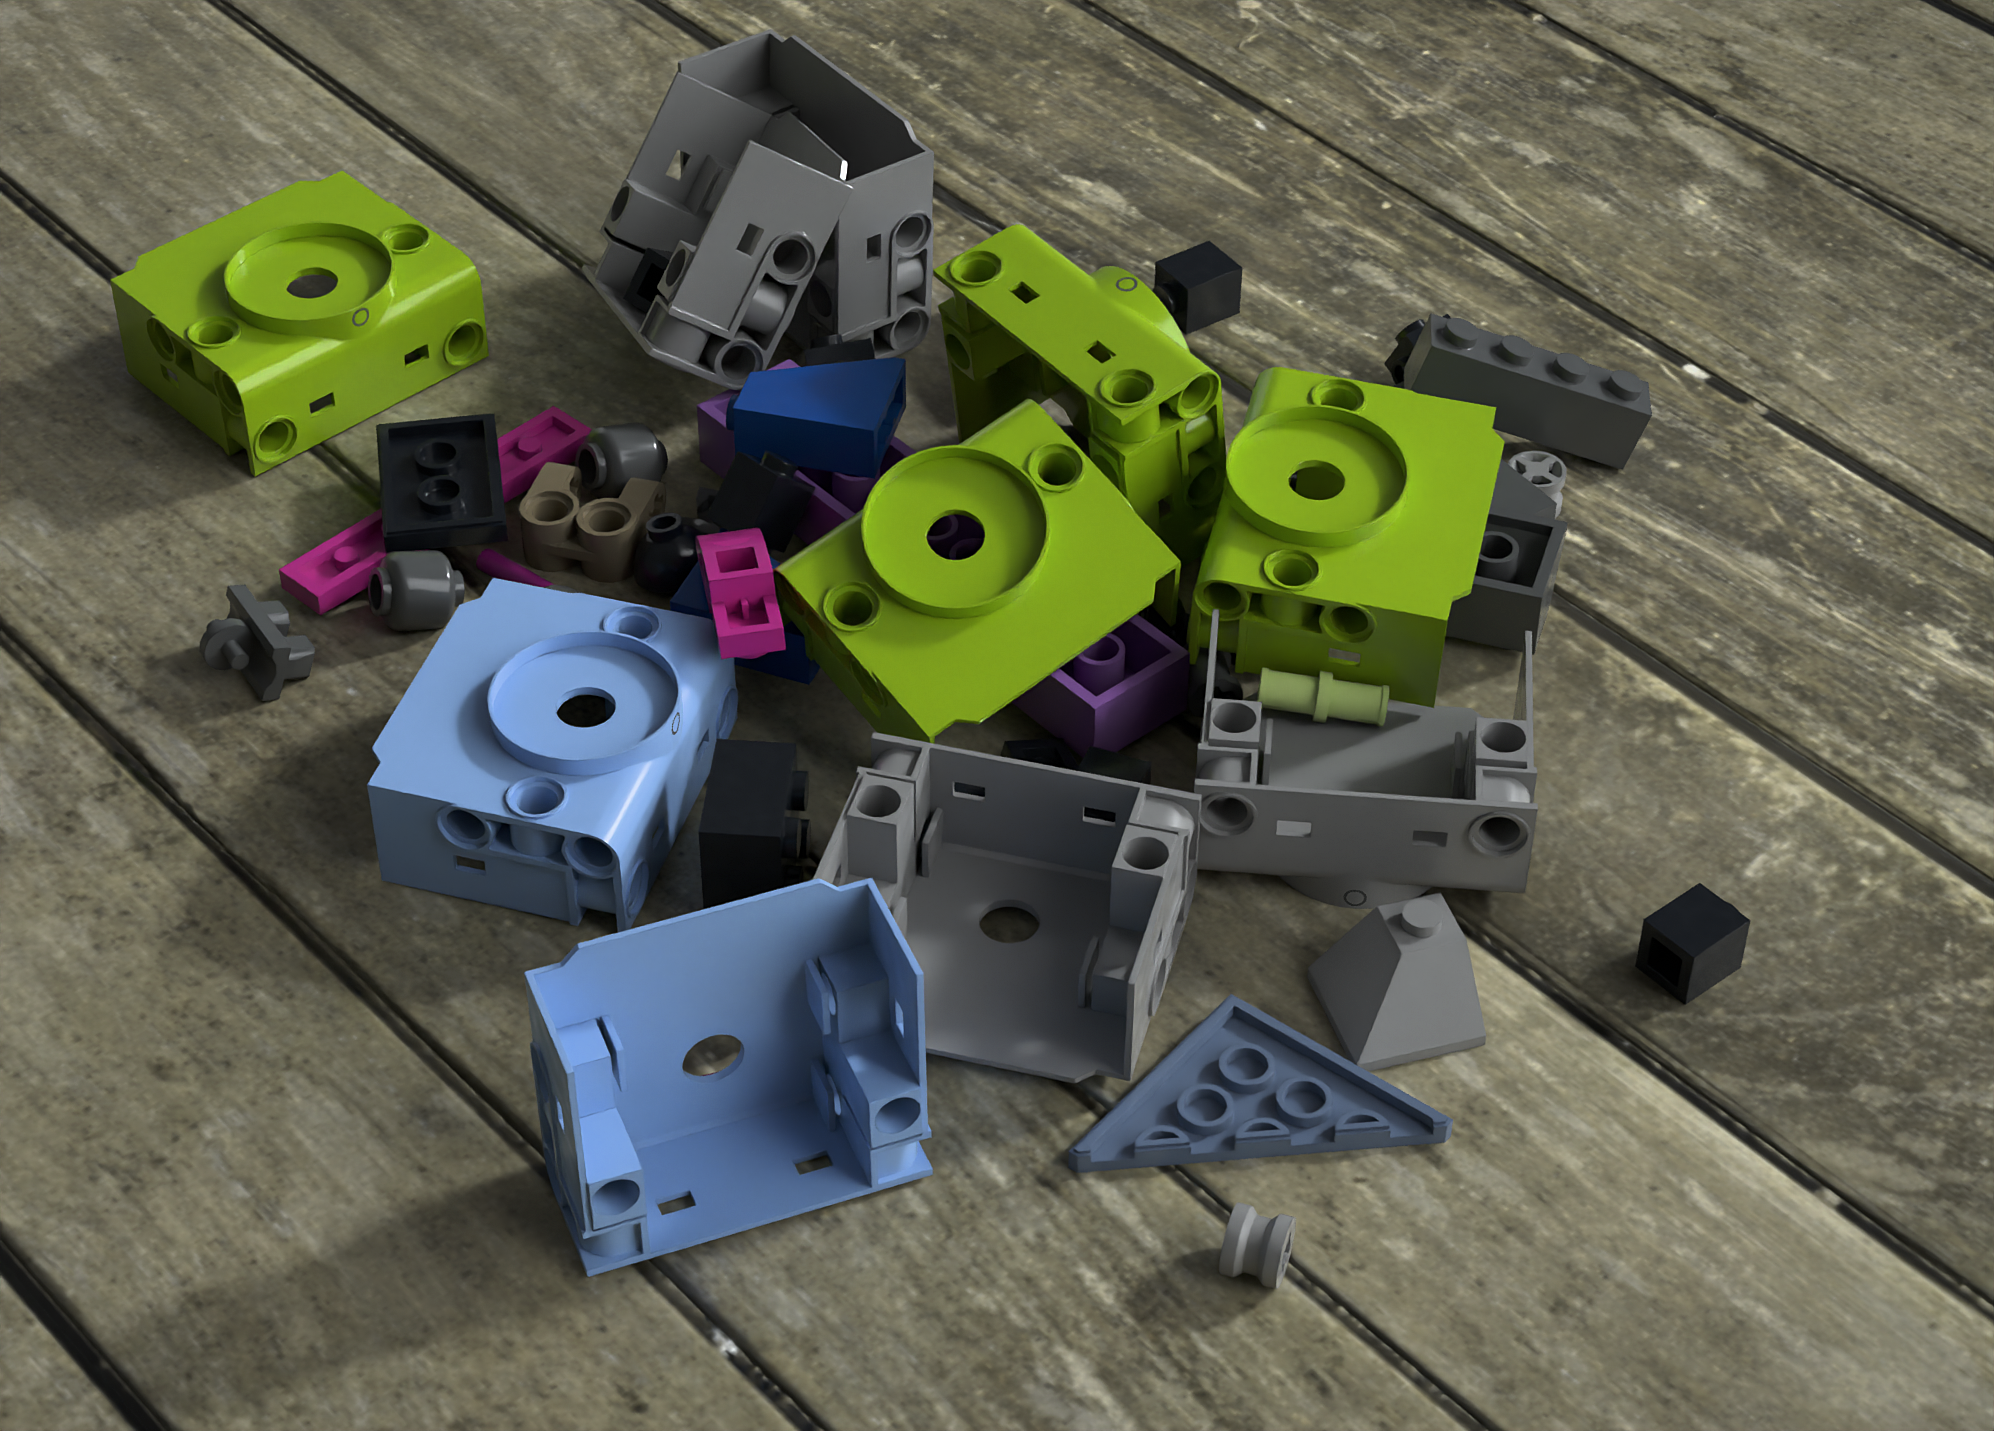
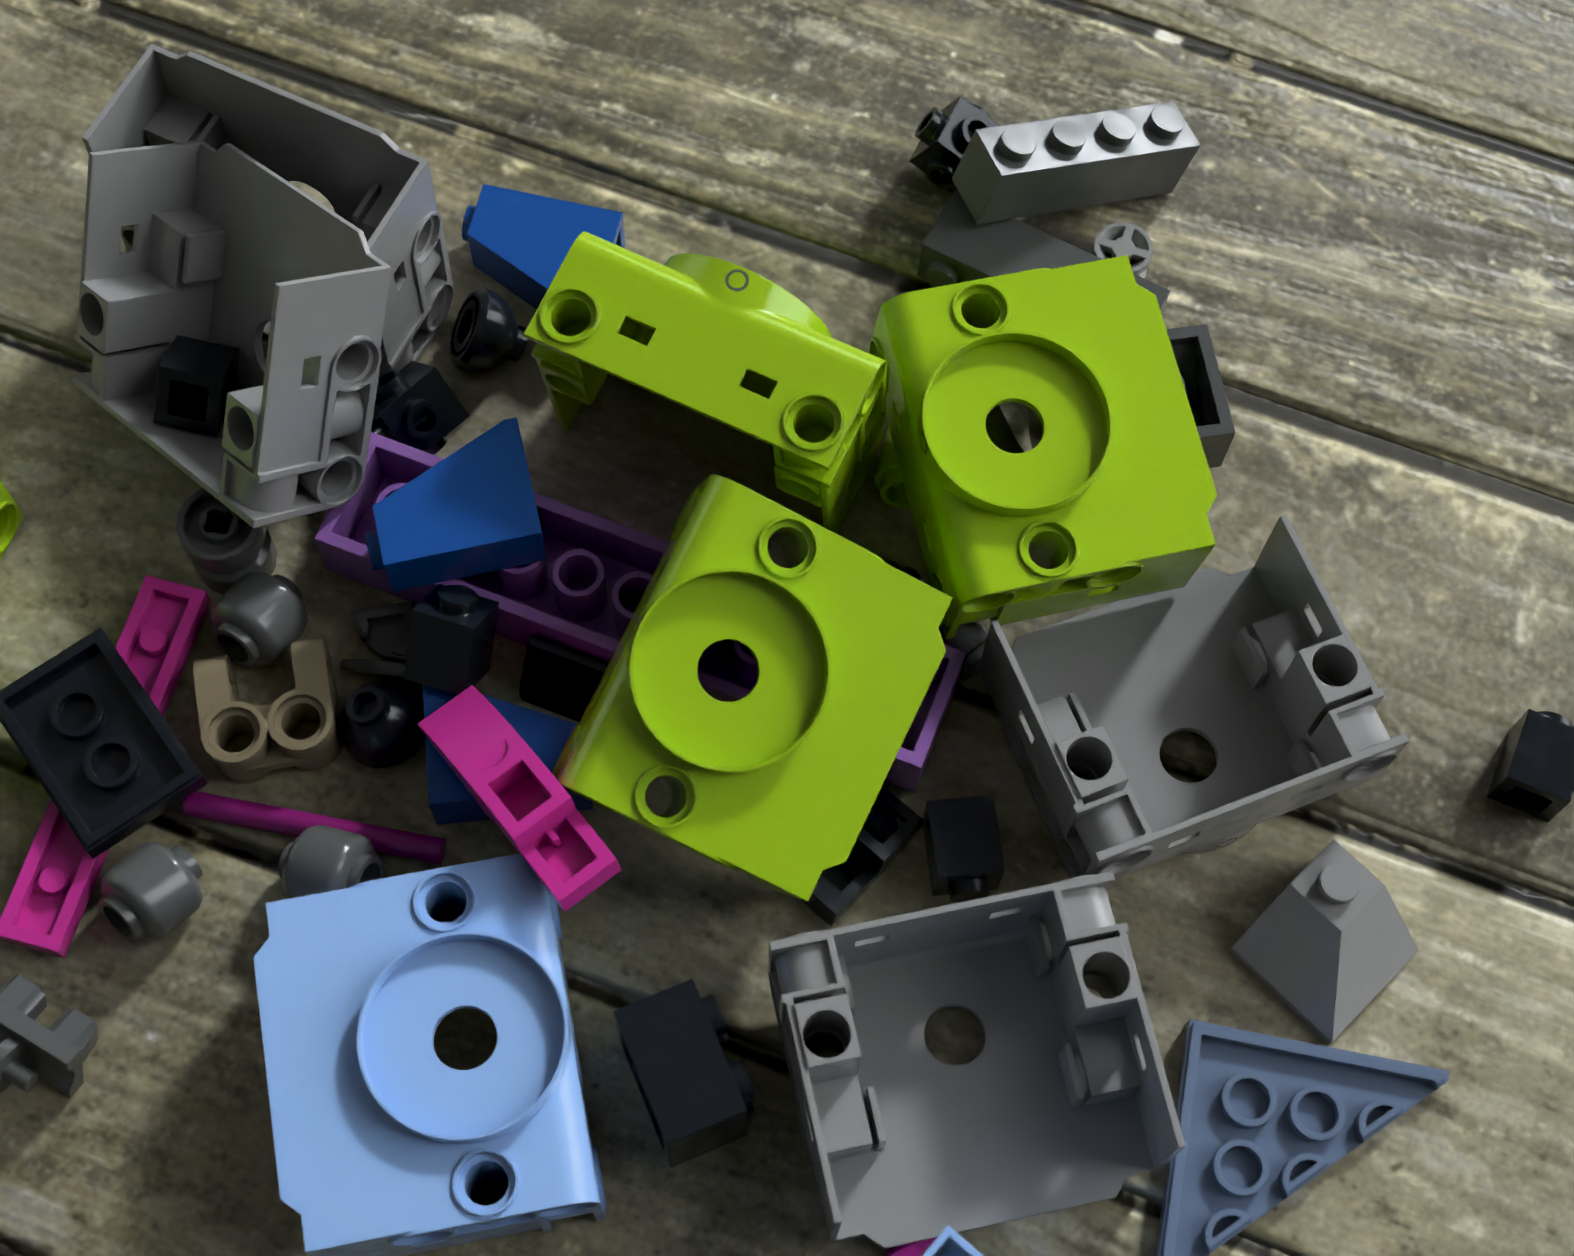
camera: 30 degrees left, 25 degrees up
black brick [1152,241,1242,335] -> none
yellowish green pin [1257,667,1389,727] -> none
none -> dark grey wheel [176,488,277,595]
none -> black brick [450,287,528,371]

